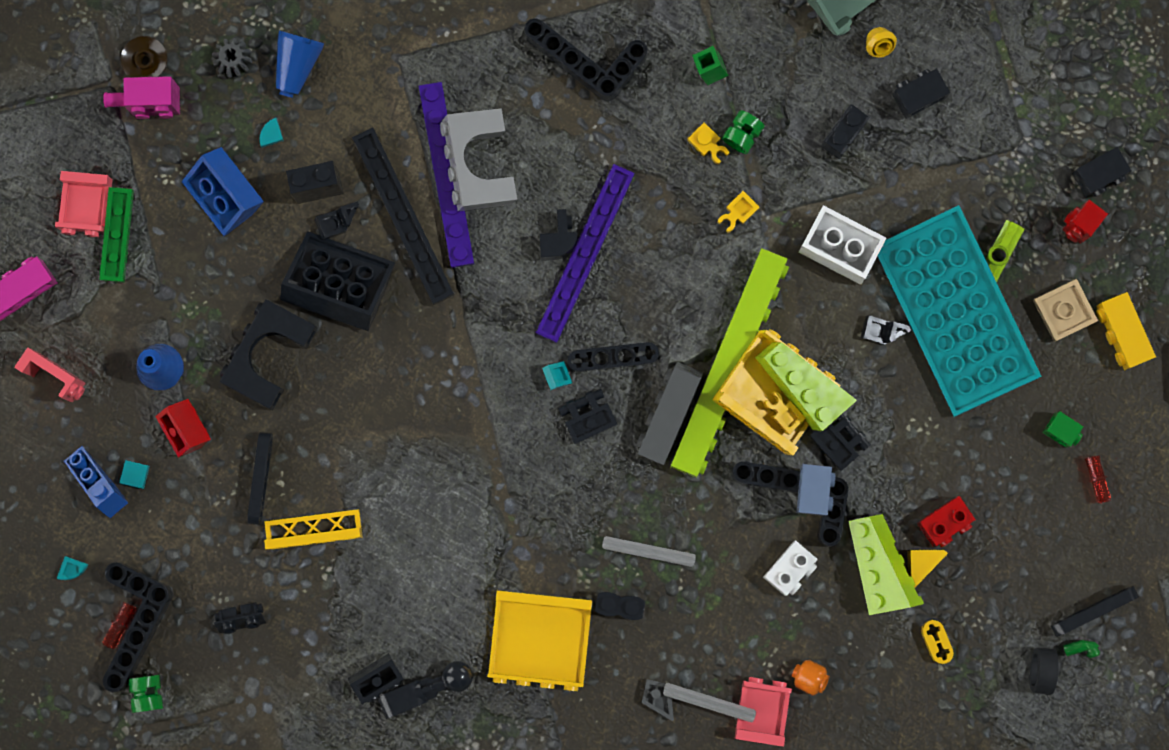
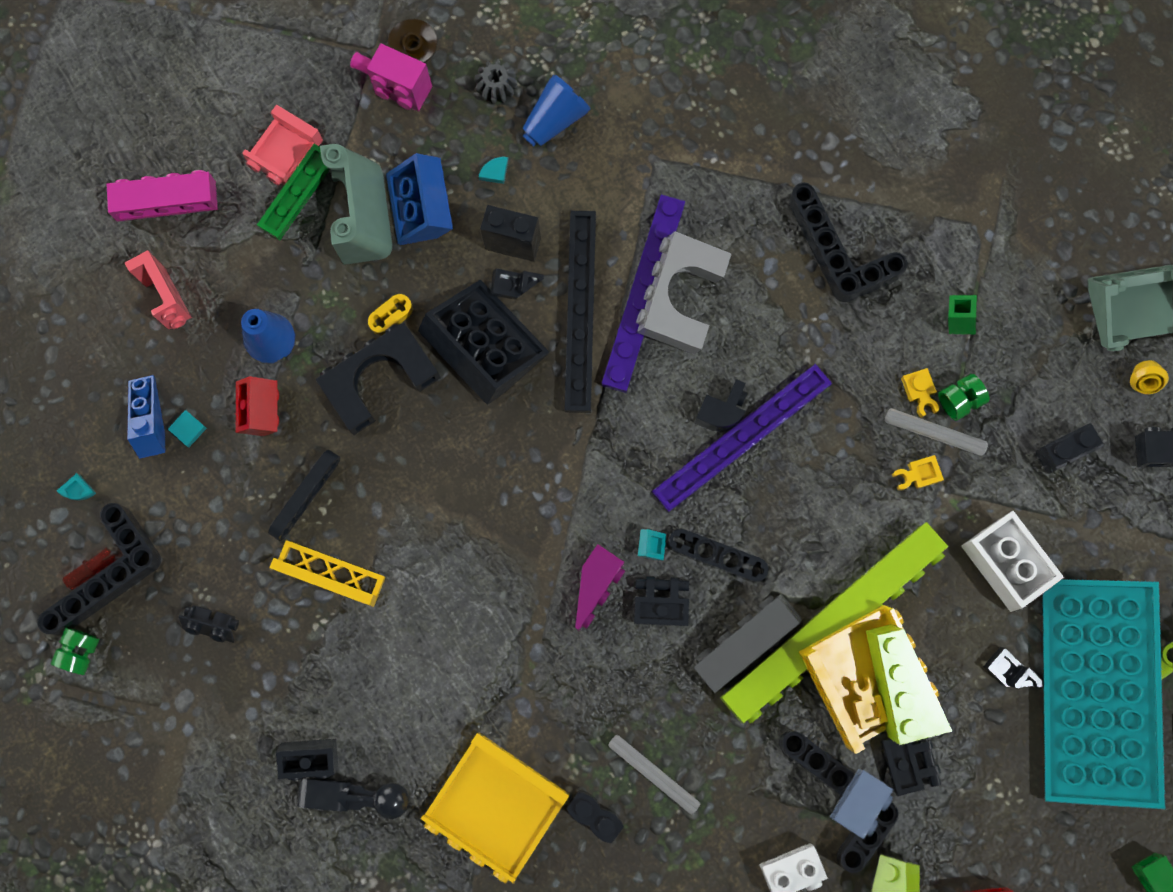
camera: 30 degrees right, 5 degrees down
none -> sand green windscreen [320,144,393,265]
none -> yellow beam [368,294,413,336]
none -> magenta slope [575,544,625,631]
none -> light grey axle [885,408,988,456]

